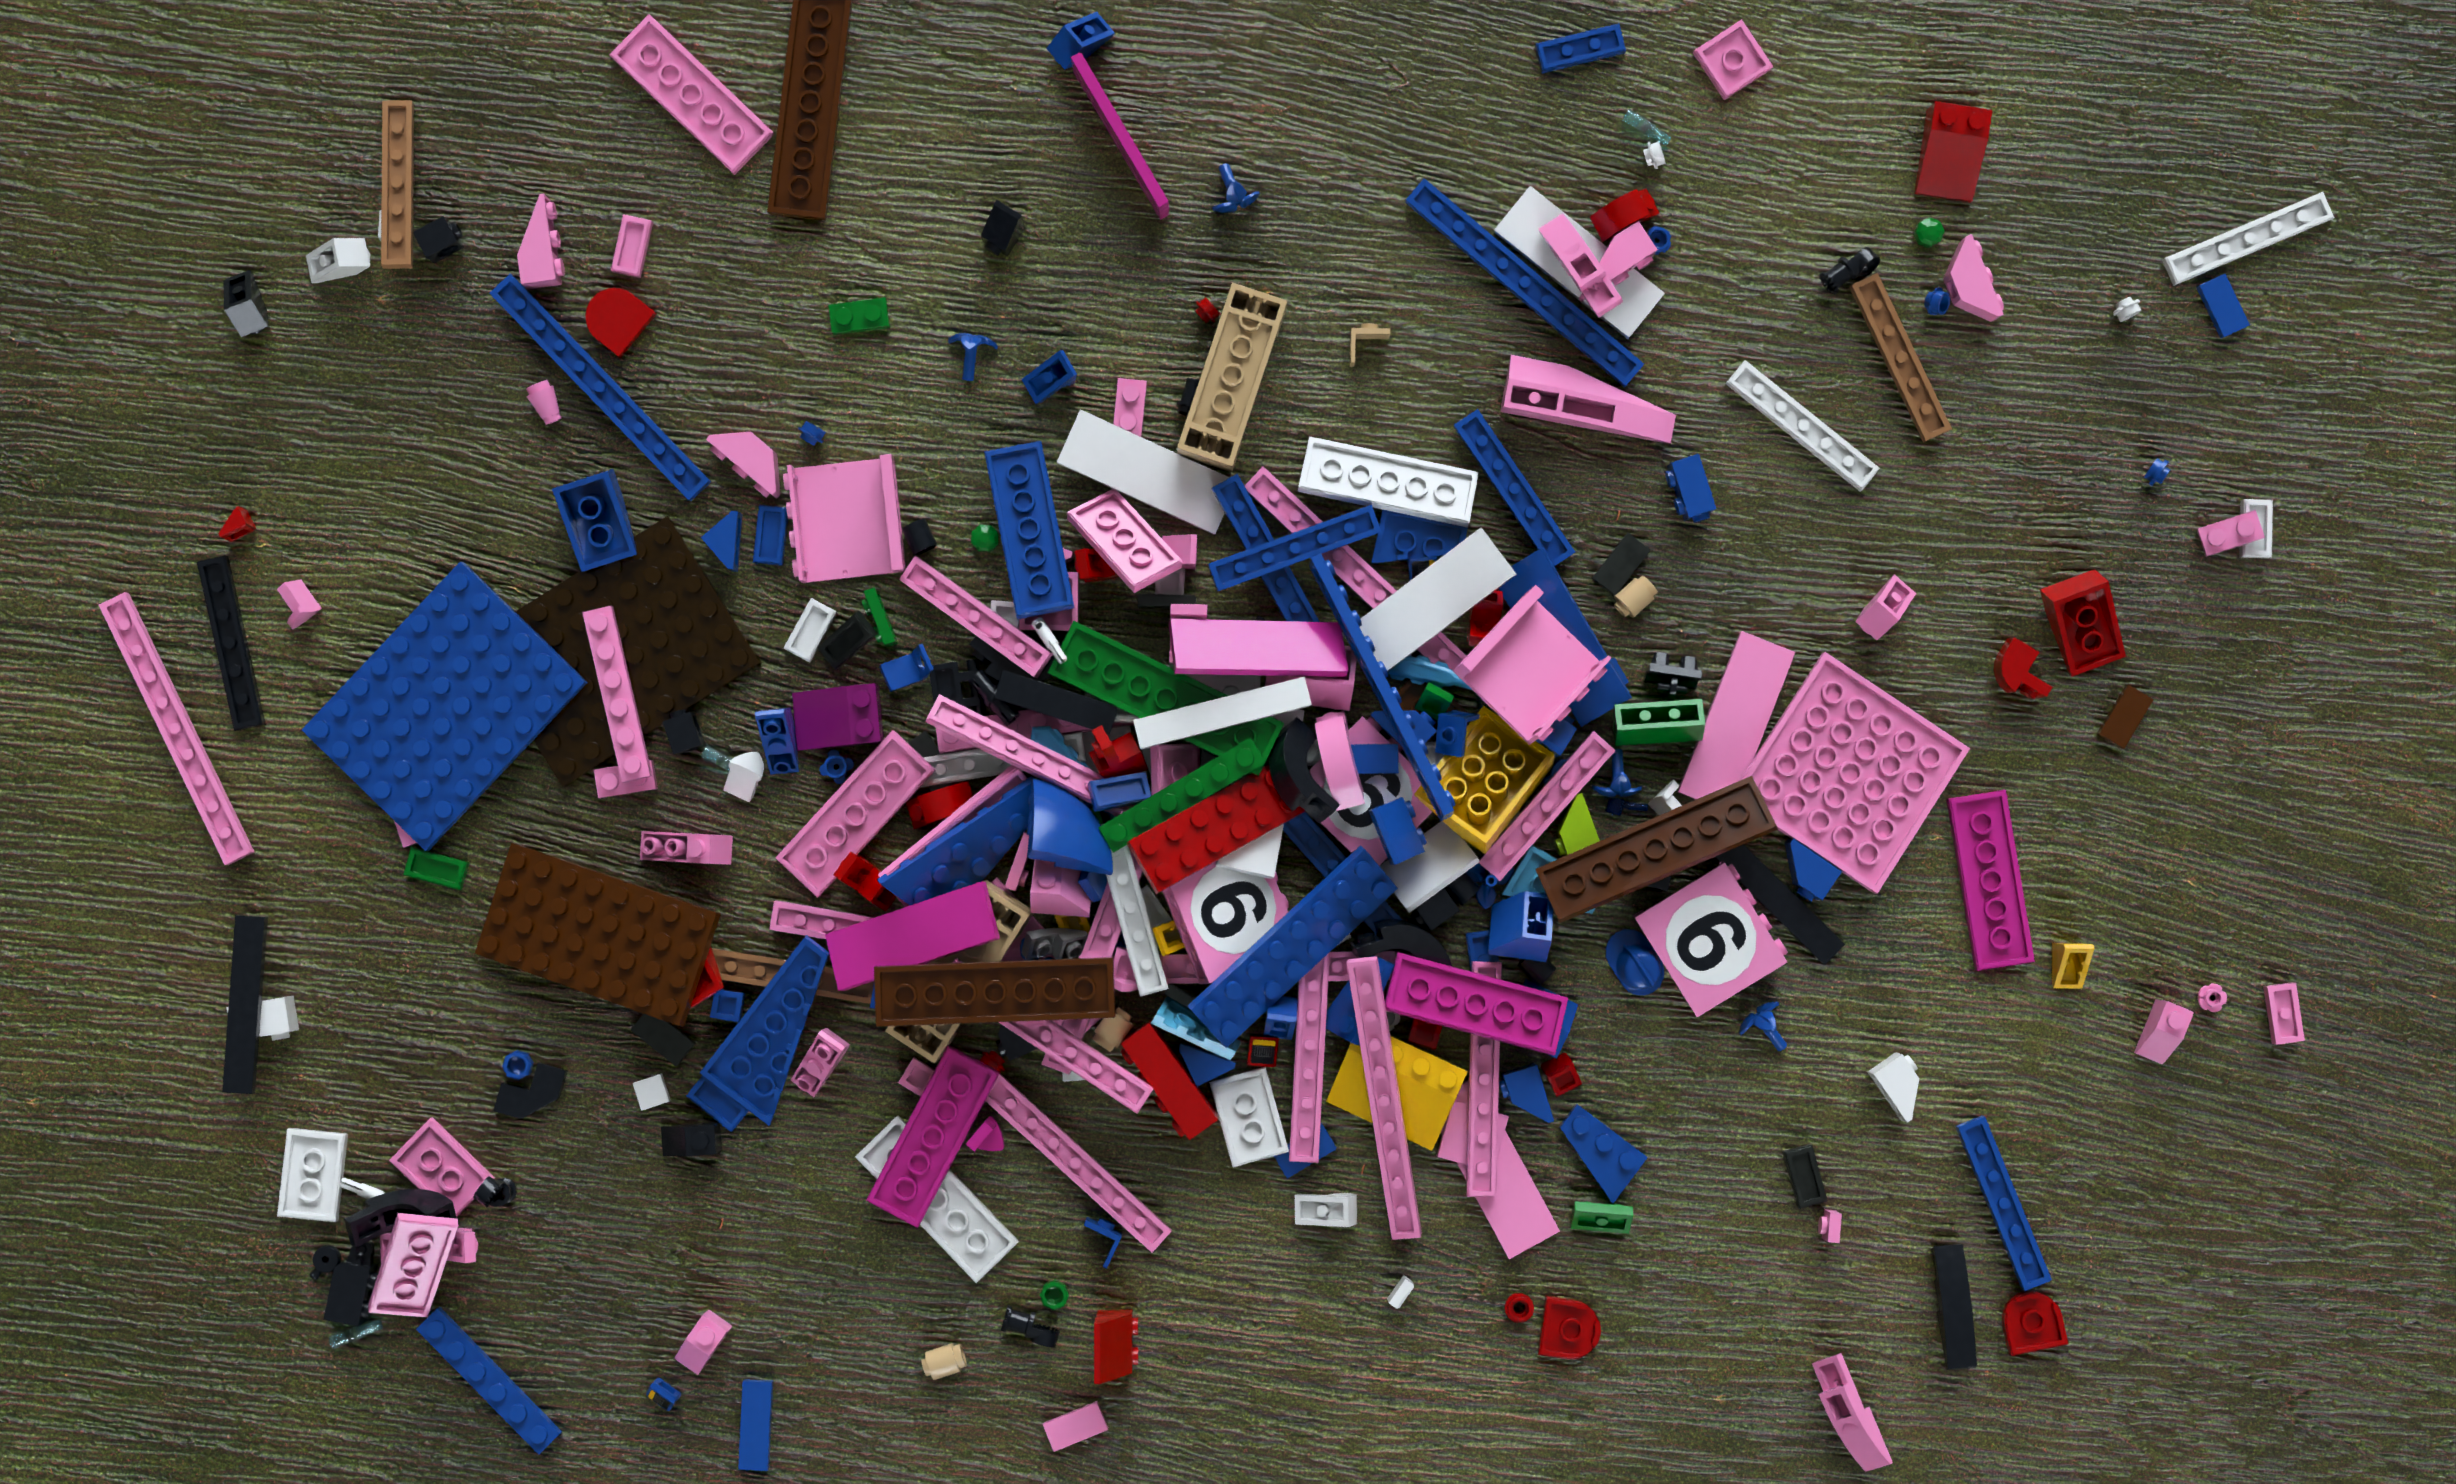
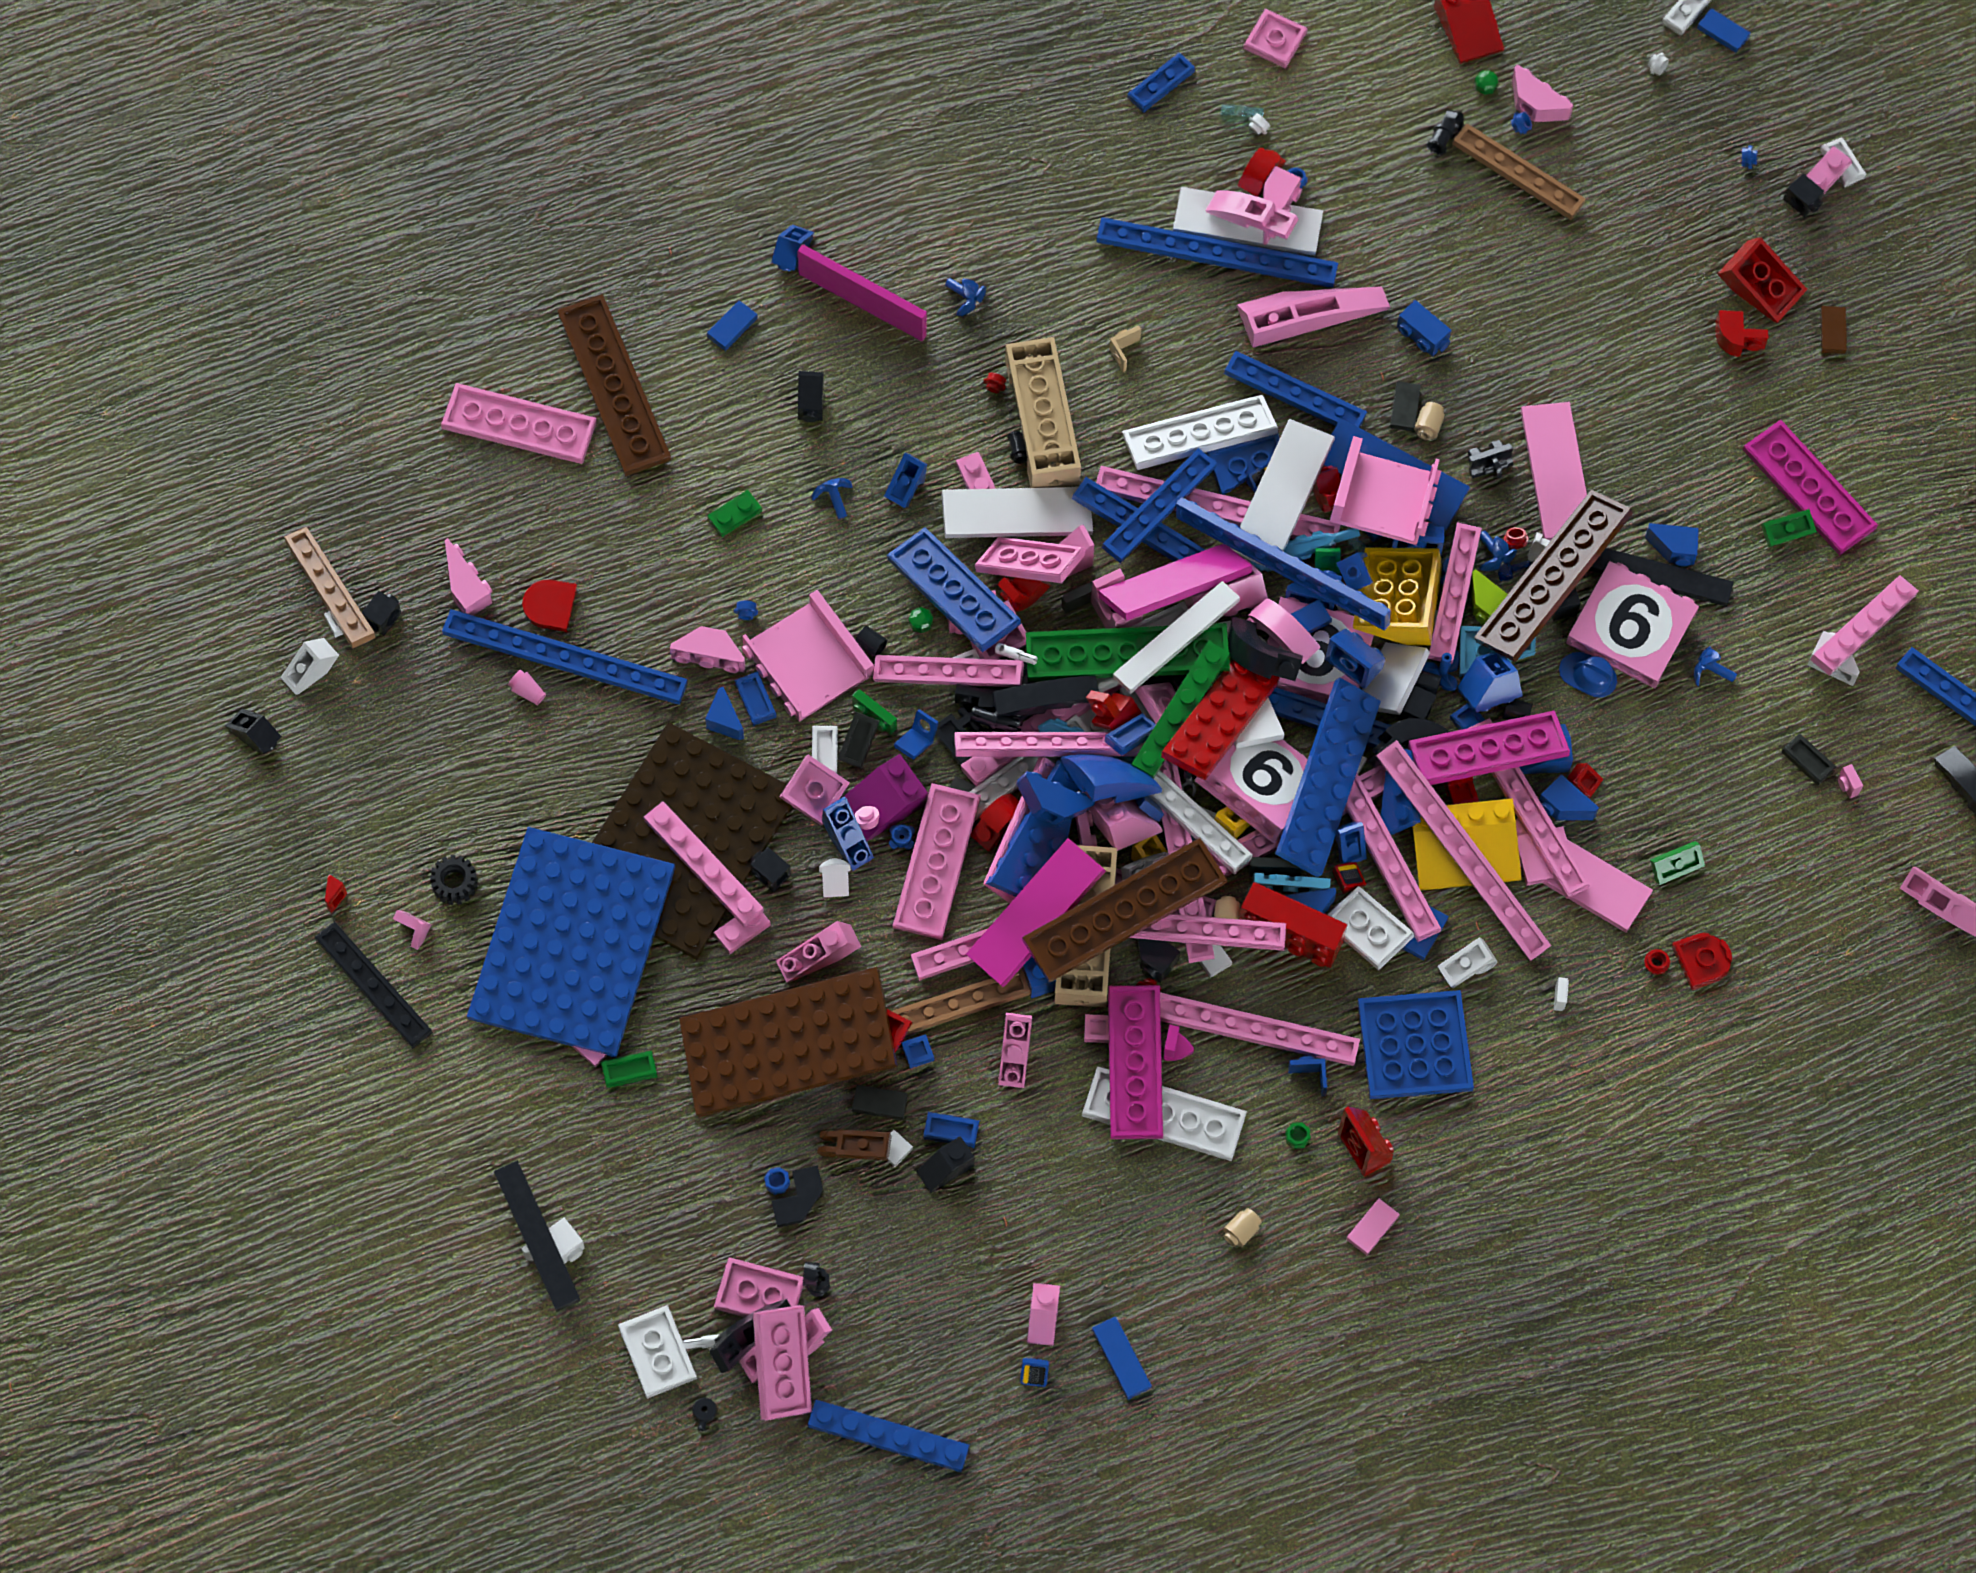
camera: 25 degrees left, 20 degrees down
bright pink plate [99,592,254,865] -> none
black hinge [323,1241,378,1326] -> none
clear light blue piece [329,1319,383,1349] -> none
blue slope [552,469,638,572] -> none
bright pink tile [611,214,653,278] -> none
blue wing [700,935,829,1126] -> none
clear light blue piece [701,746,732,771] -> none
red brick [833,851,896,911] -> none
black connector [1001,1305,1060,1348] -> none
white tile [1155,568,1185,595] -> none
blue wing [1559,1104,1648,1204] -> none
green brick [1612,699,1706,746] -> none
white tile [1725,360,1880,492] -> none
bright pink plate [1740,652,1970,894] -> none
bright pink slope [1855,574,1916,640] -> none
yellow slope [2052,943,2095,989] -> none
none -> black tyre [430,855,478,905]
none -> blue tile [707,300,758,351]
none -> bright pink plate [780,754,850,825]
none -> reddish brown hinge [817,1129,892,1161]
none -> bright pink plate [855,806,880,830]
none -> blue slope [1016,771,1095,825]
none -> blue plate [1357,990,1474,1099]
none -> red plate [1504,527,1529,549]
none -> green plate [1761,509,1817,548]
none -> black brick [1783,173,1825,218]
none -> bright pink plate [1810,575,1919,676]

